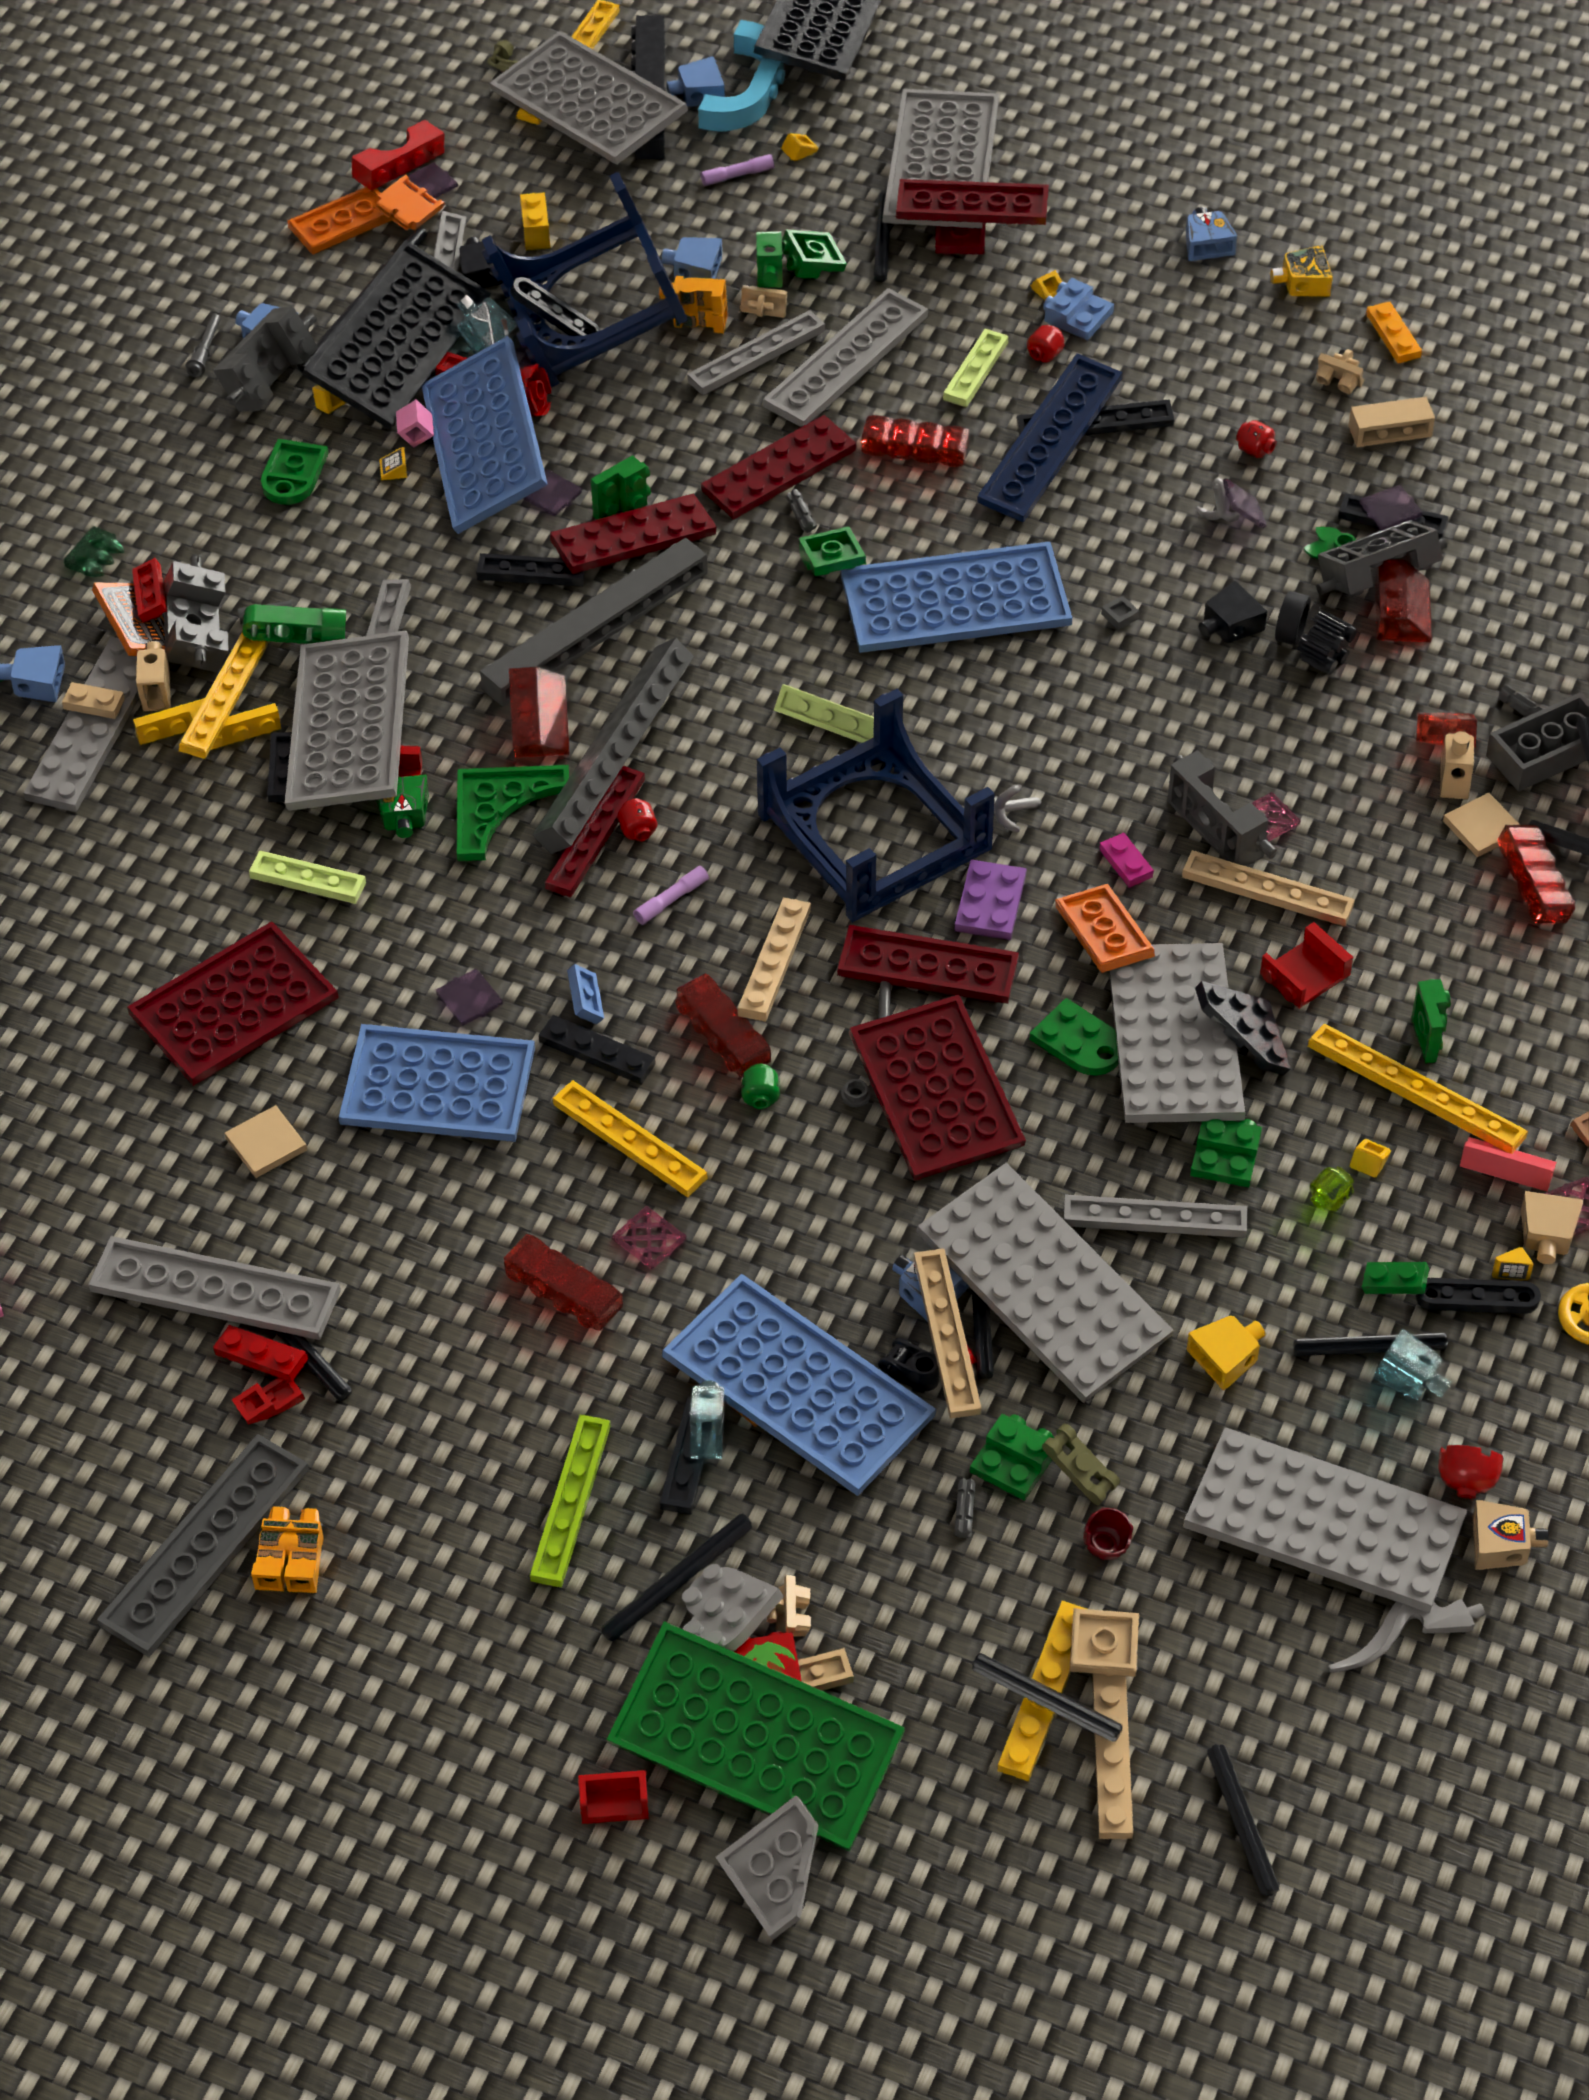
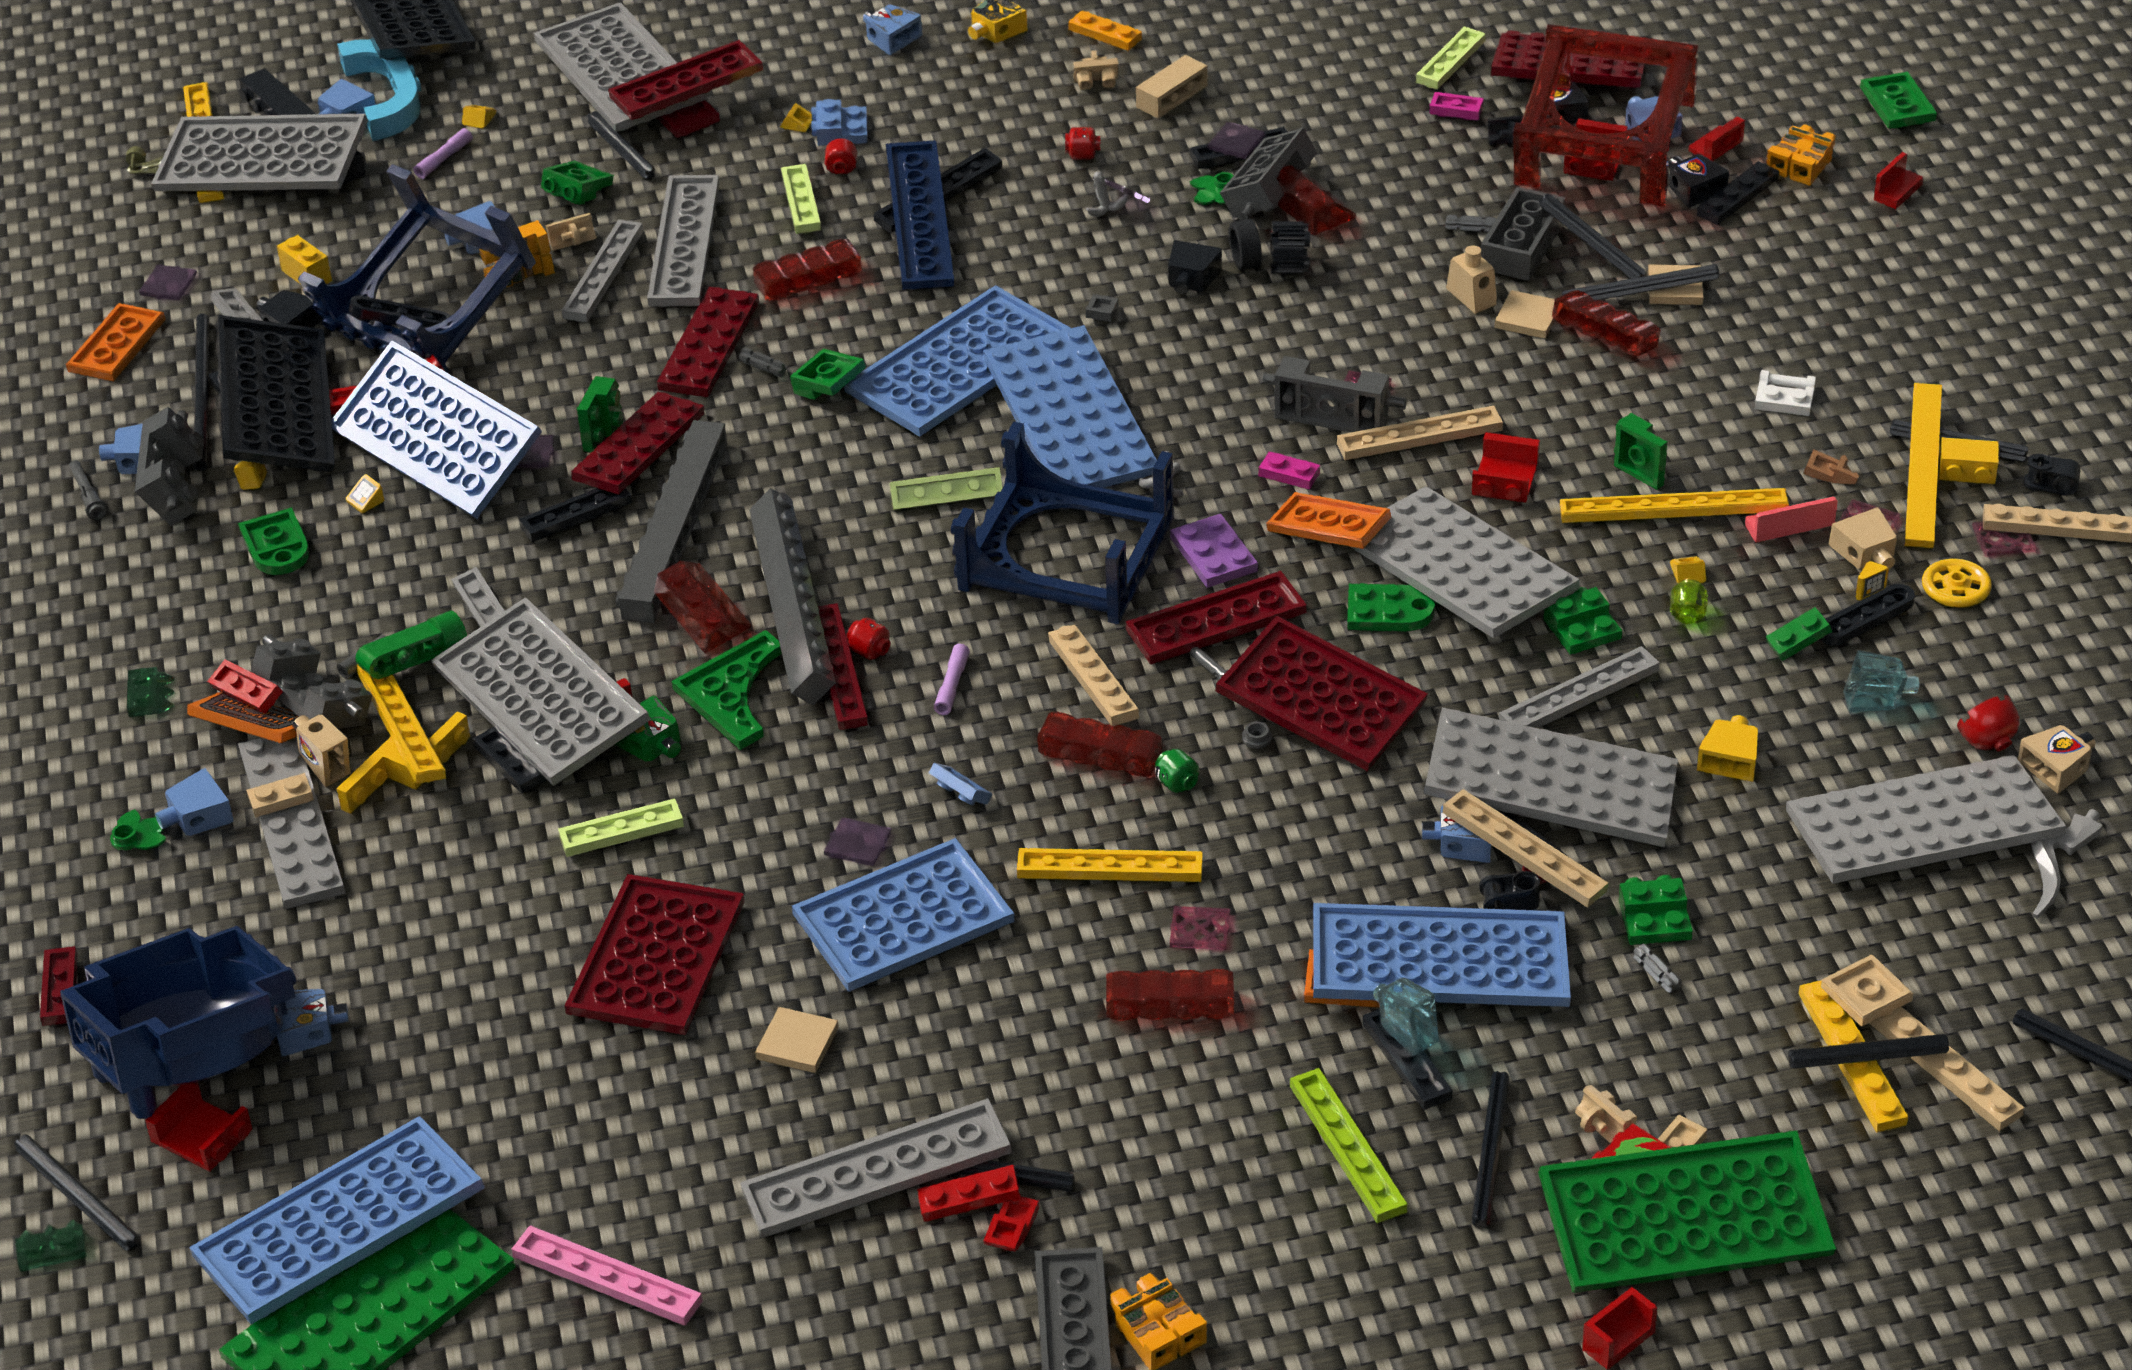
camera: 35 degrees left, 10 degrees down
red arch [352,120,445,191] -> none
orange plate [375,175,445,231] -> none
bright pink brick [396,400,434,448] -> none
clear light blue torso [456,295,518,354] -> none
black plate [539,1015,656,1085] -> none
light grey plate [682,1564,784,1652] -> none
light grey plate [715,1795,818,1940] -> none
green torso [756,231,783,288] -> none
olive plate [1042,1423,1121,1505] -> none
dark red hair [1083,1508,1134,1560] -> none
black plate [1195,981,1291,1076] -> none
black axle [1293,1333,1448,1356] -> none
clear red slope [1416,713,1477,747] -> none
none -> medium blue plate [983,325,1157,488]

